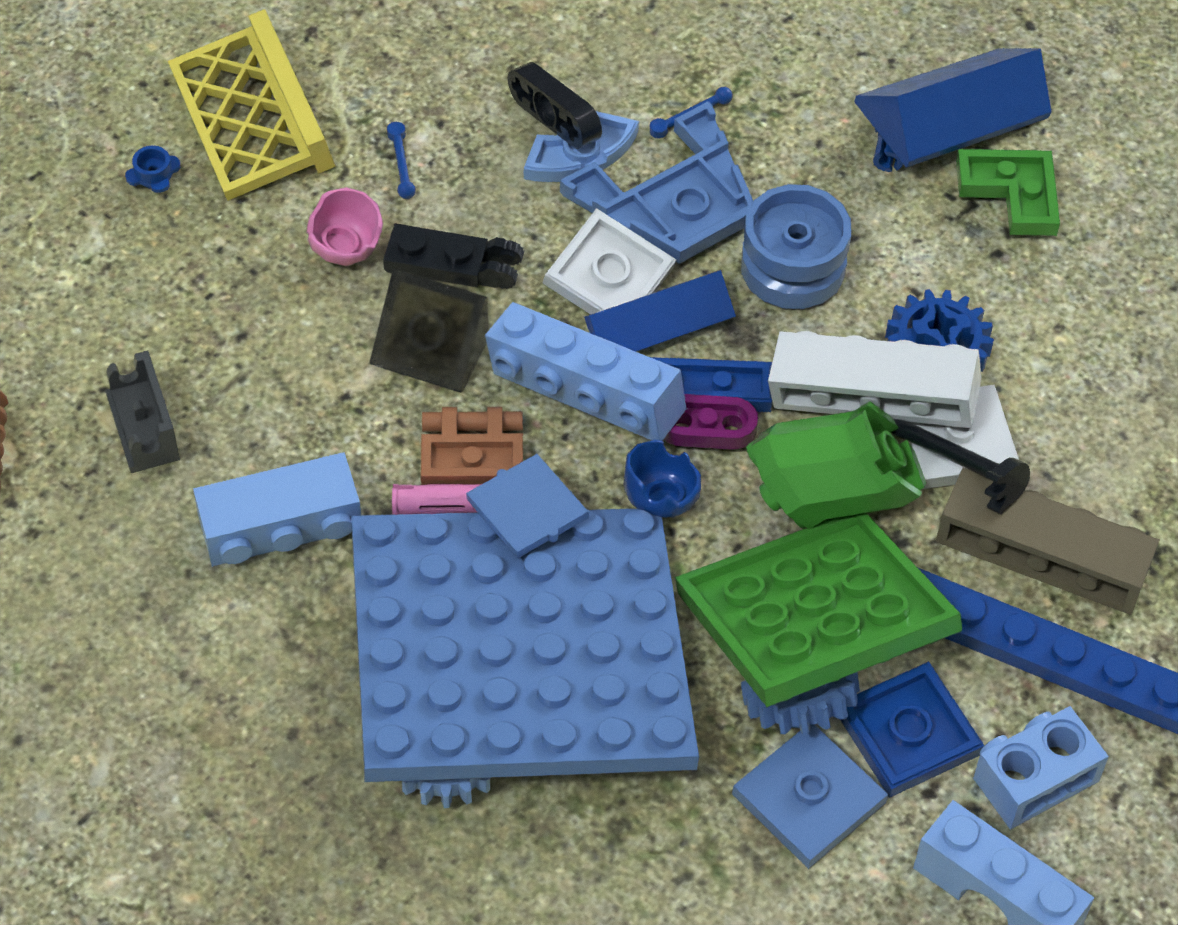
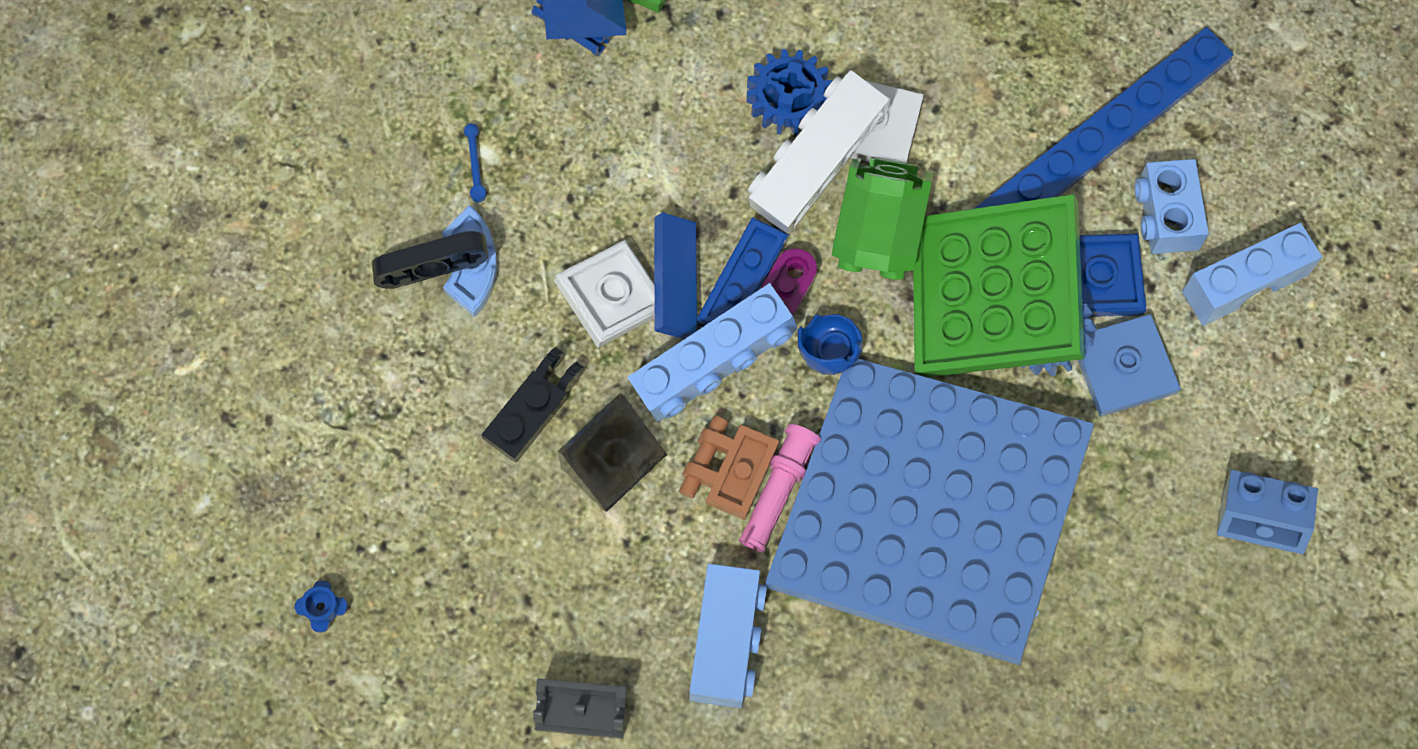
camera: 65 degrees left, 15 degrees up
light yellow fence [168,9,335,201] -> none
bright pink hair [306,187,383,267] -> none
blue hinge [387,122,416,199] -> none
medium blue piece [466,454,589,559] -> none
medium blue wing [560,101,753,264] -> none
medium blue wheel [741,184,851,309] -> none
black piece [891,419,1030,514] -> none
dark tan brick [936,467,1160,615] -> none

